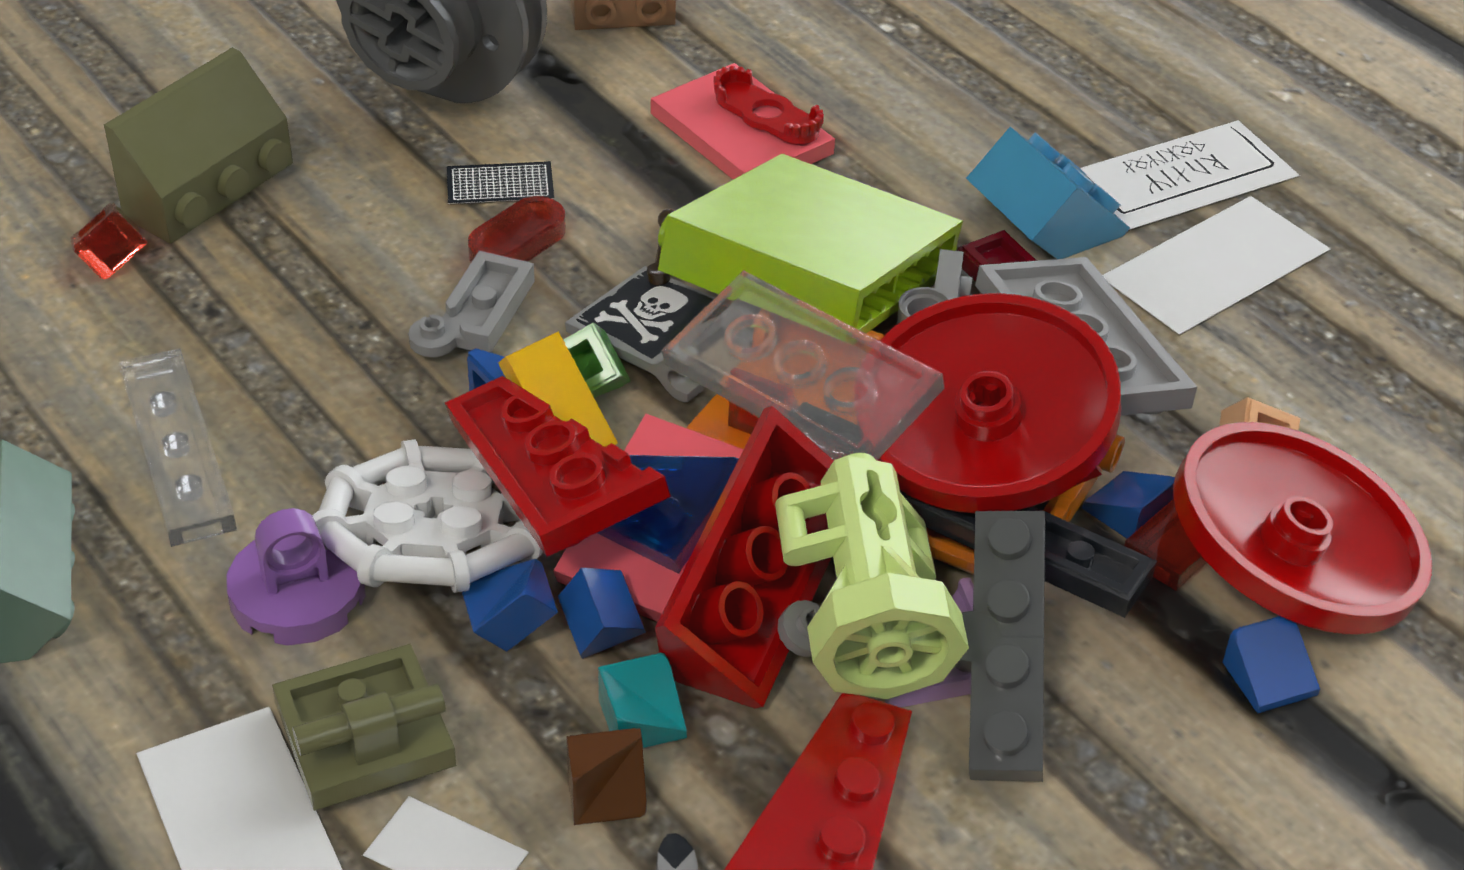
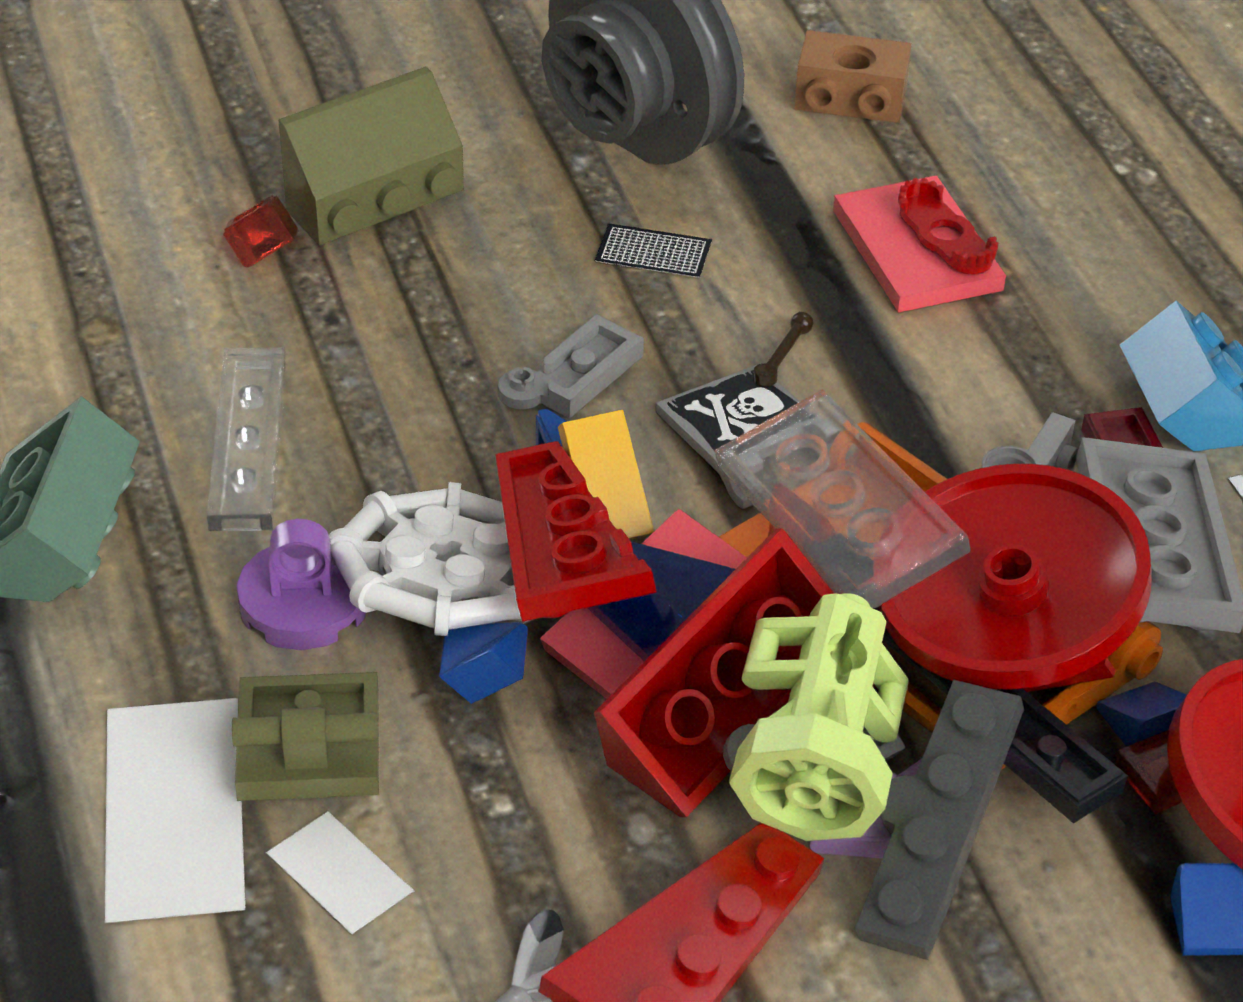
camera: 20 degrees right, 0 degrees up
clear red tile [468,196,566,263] -> none
blue slope [558,568,646,659] -> none
bright green slope [564,323,631,398] -> none
reddish brown slope [566,728,647,825] -> none
teal slope [598,653,687,748] -> none
lime brick [658,154,963,346] -> none

